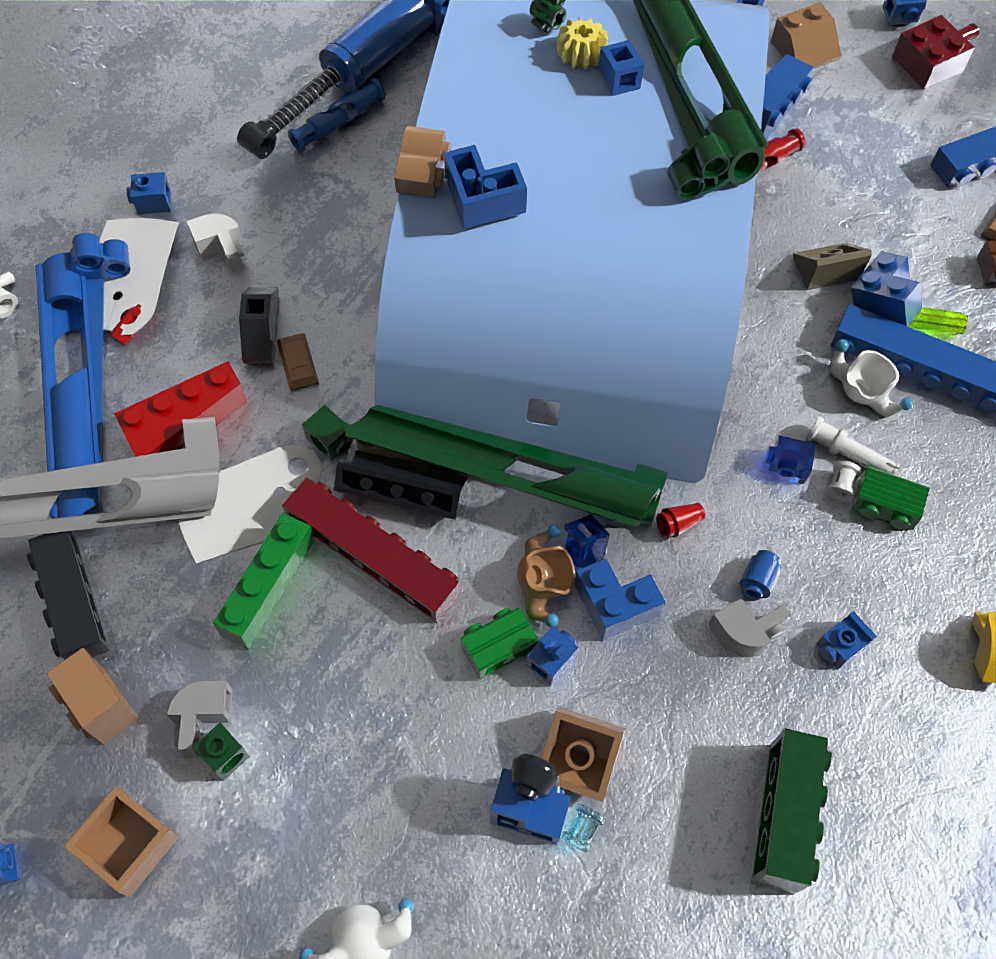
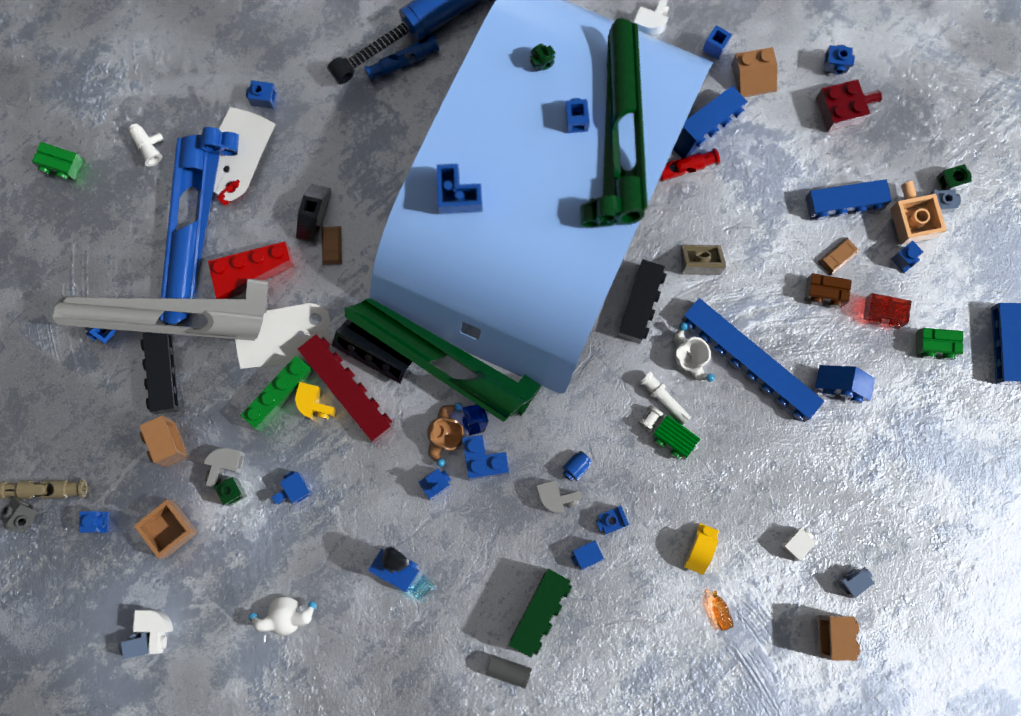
camera: 15 degrees right, 15 degrees up
white brick [187,214,244,273] -> none
dark green brick [302,405,353,461] -> none
medium nougat brick [394,126,451,198] -> none
green brick [460,607,539,679] -> none
medium nougat slope [542,707,626,802] -> none
light yellow gear [556,17,608,70] -> none
red cone [656,503,706,538] -> none
clear blue brick [765,435,816,484] -> none
blue brick [851,251,922,327] -> none
clear neon green piece [908,307,968,335] -> none
none -> blue brick [272,471,313,505]
none -> yellow brick [295,382,337,420]
none -> dark grey pin [486,655,532,689]
none -> blue brick [571,540,604,570]
none -> black brick [617,259,667,344]

